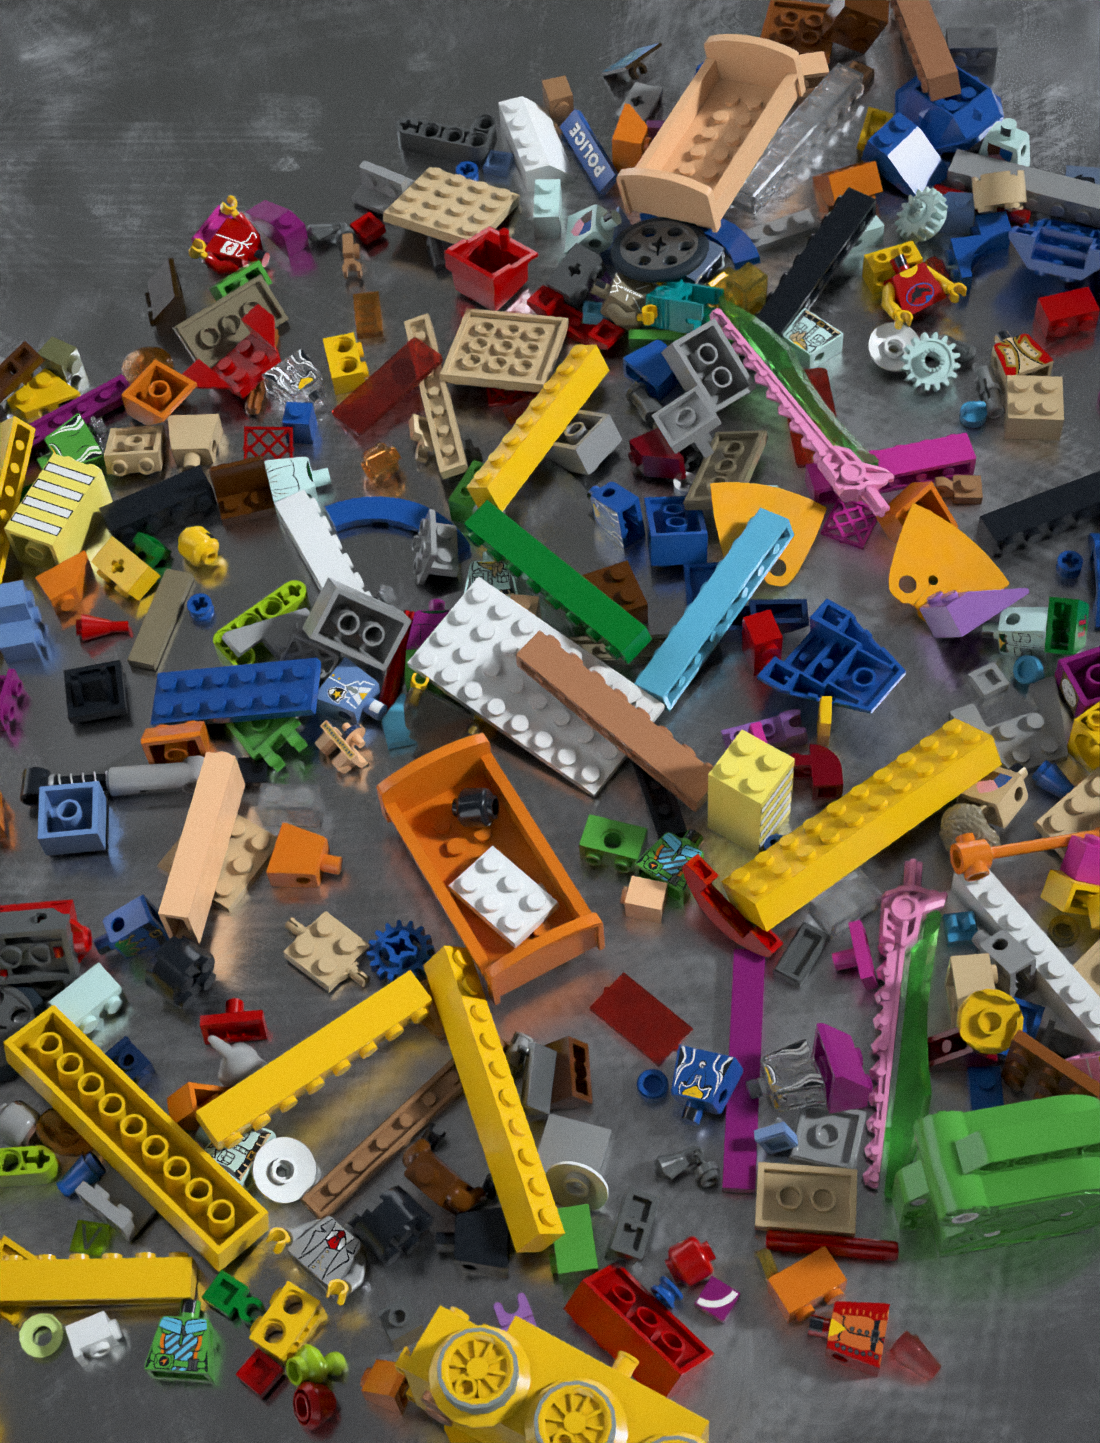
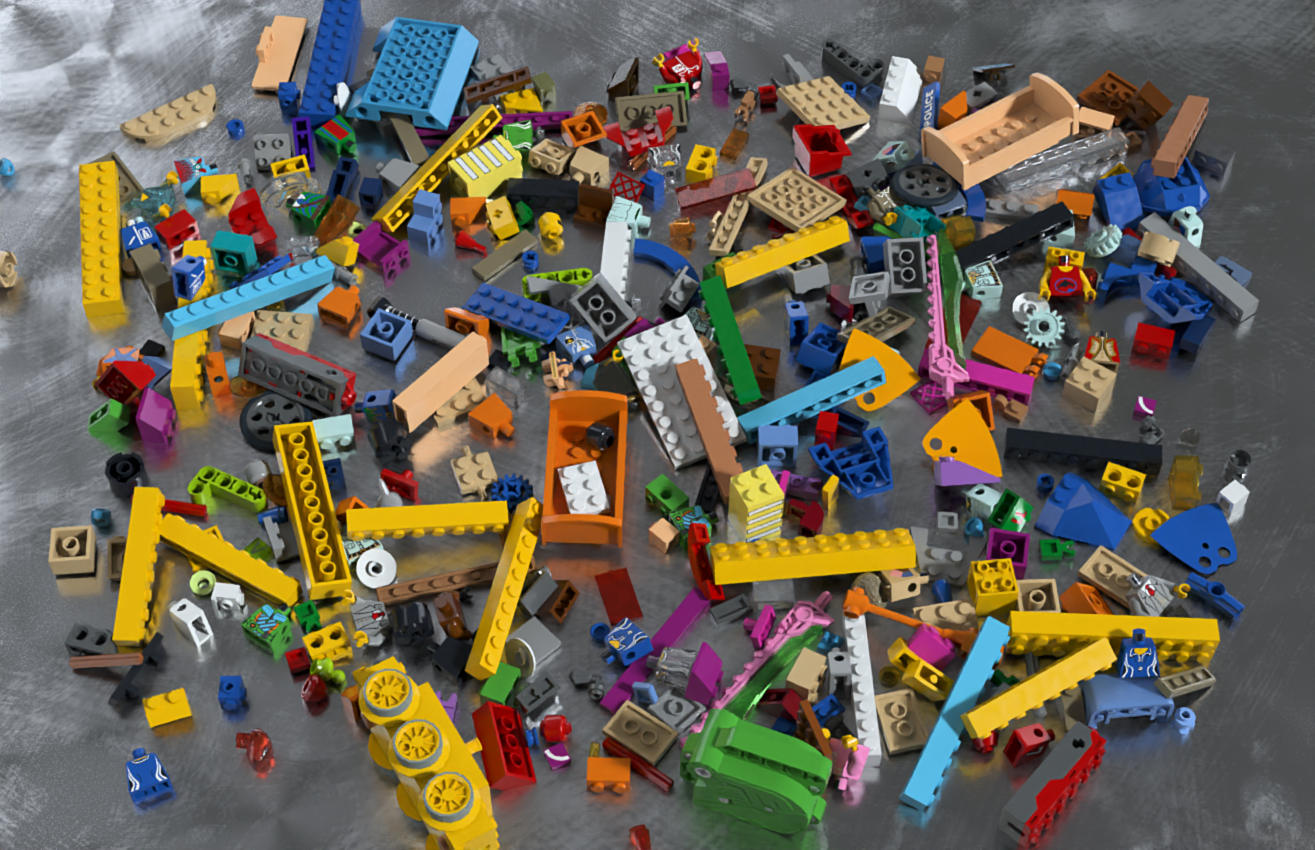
camera: 25 degrees right, 5 degrees down
black plate [63,660,128,724] -> none
light aqua brick [533,179,562,239] -> none
torso [807,1301,890,1377] -> none
yellow tile [957,989,1024,1054] -> none
none -> white torso [168,598,213,647]
none -> medium blue brick [757,425,798,467]
none -> orange tile [971,326,1048,381]

